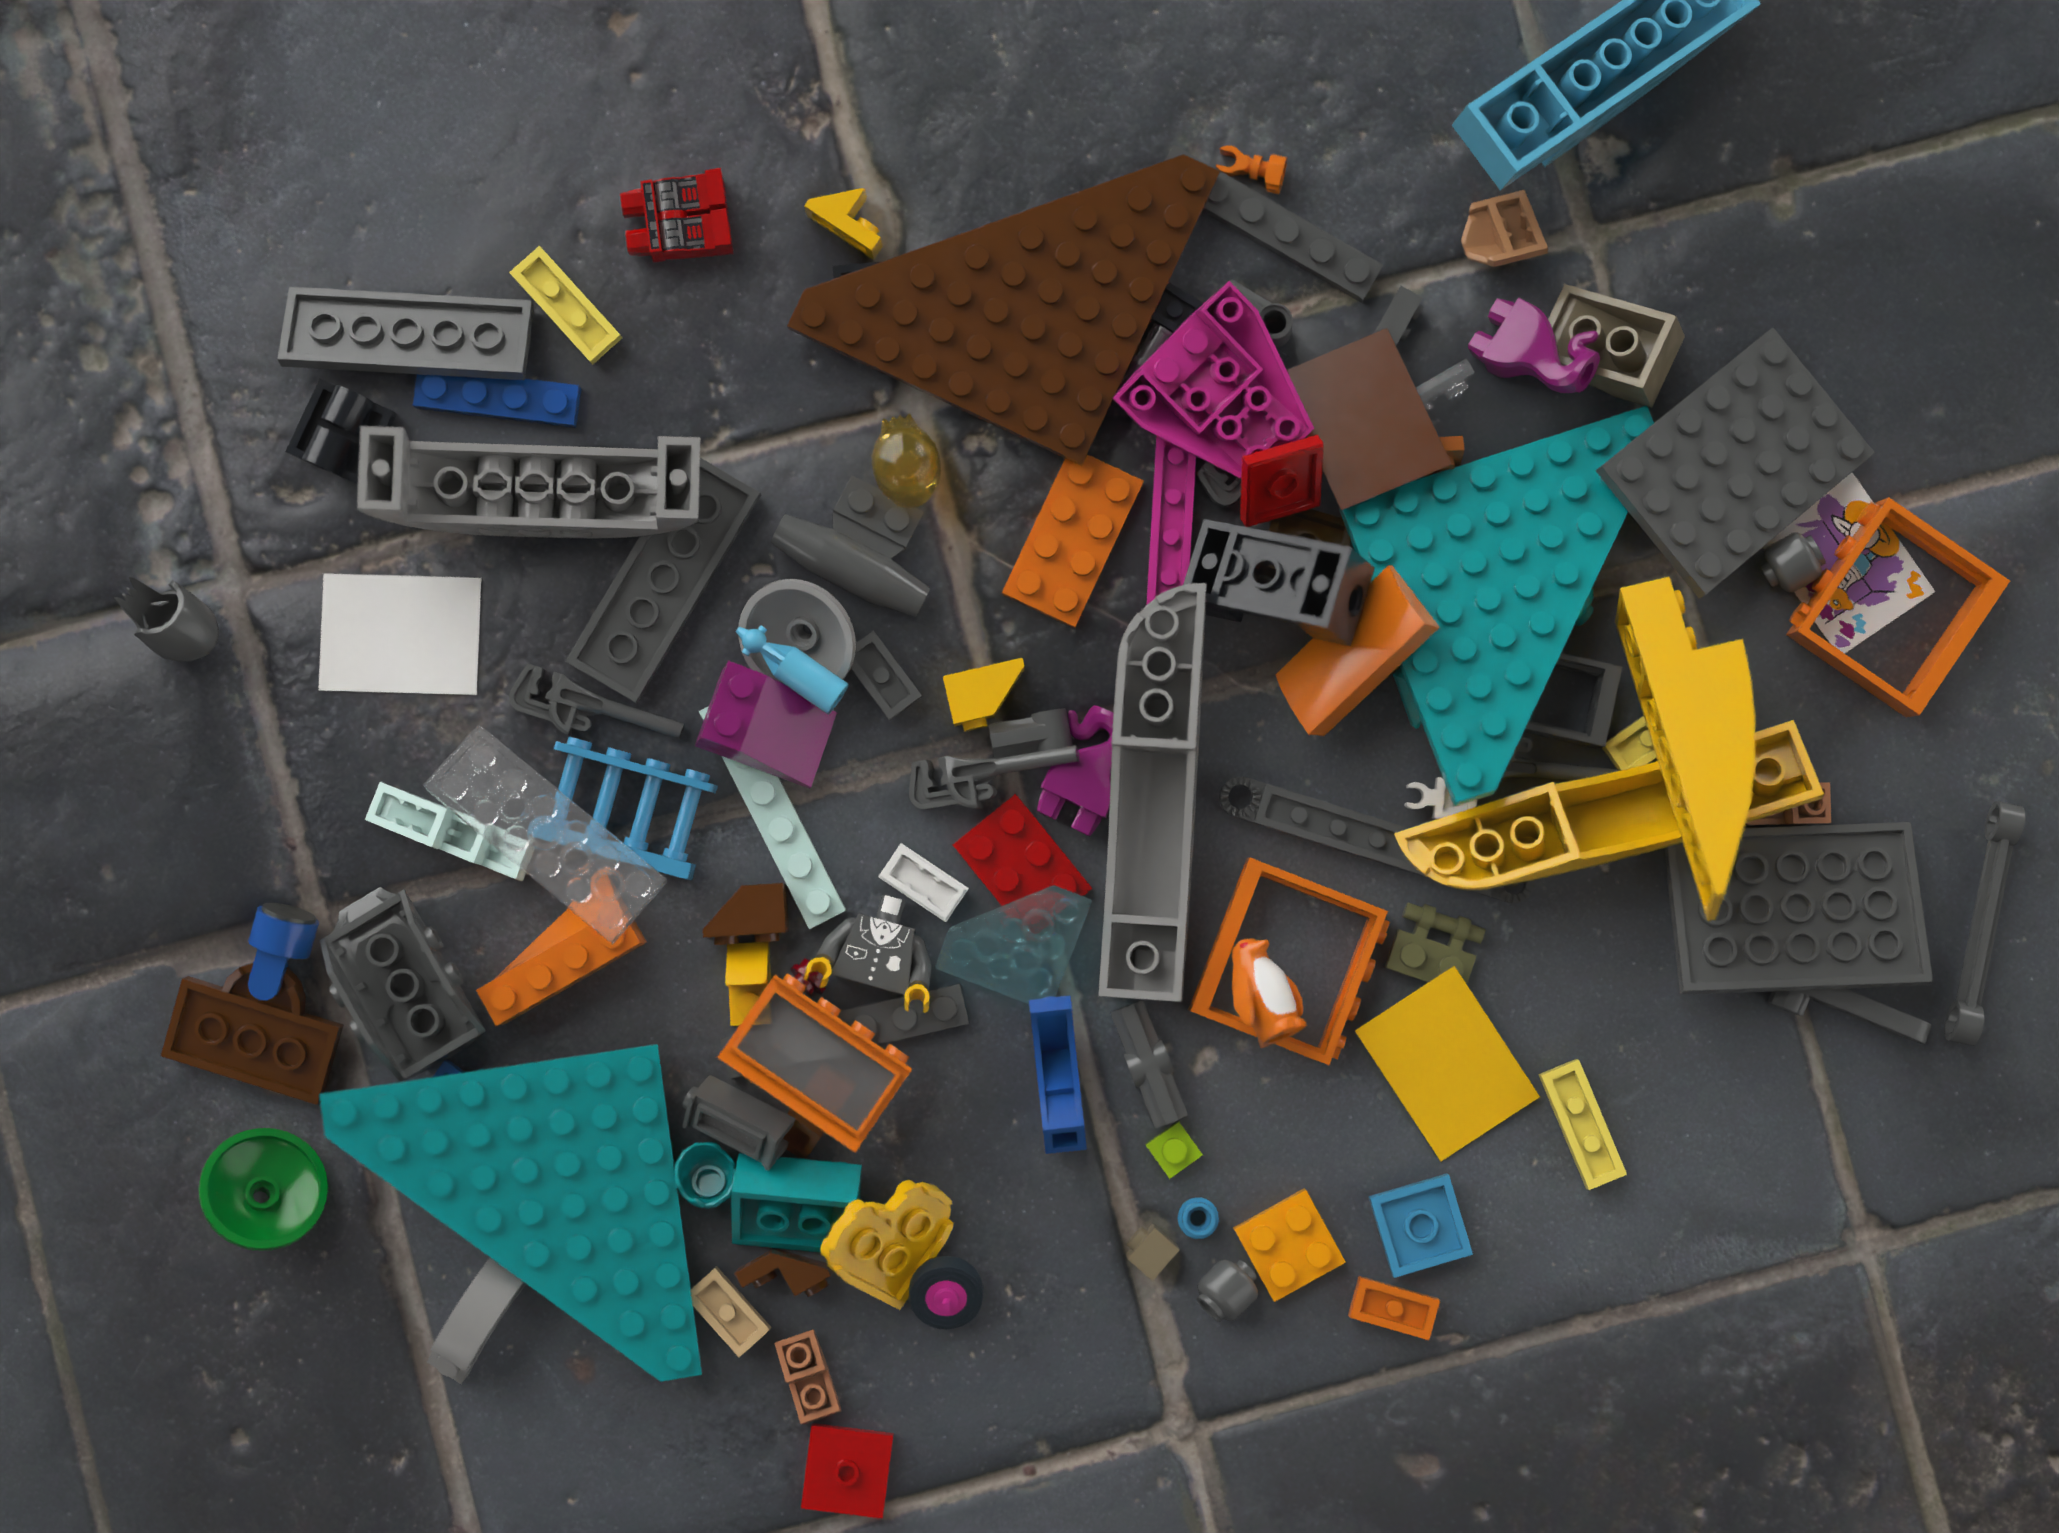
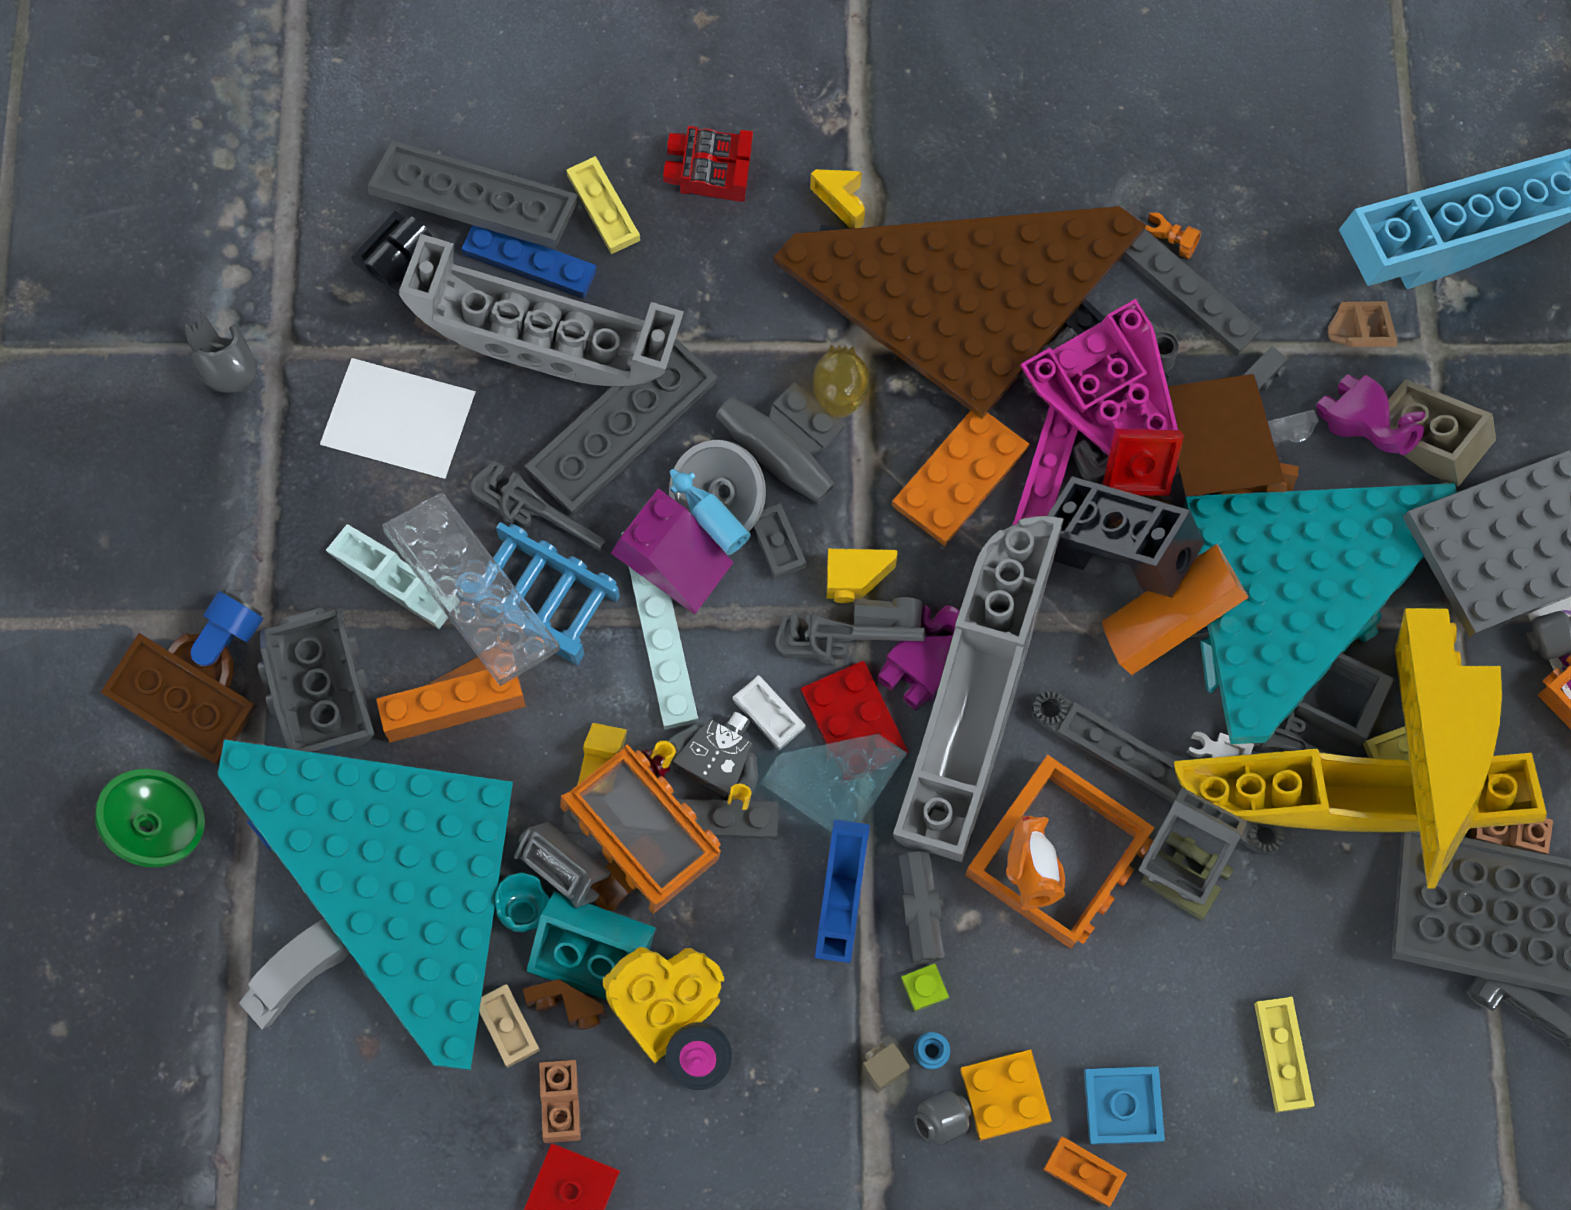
camera: 15 degrees right, 15 degrees down
reddish brown slope [703,883,789,945] -> none
yellow sticker [1355,966,1540,1161] -> none
none -> dark grey window [1138,787,1247,905]

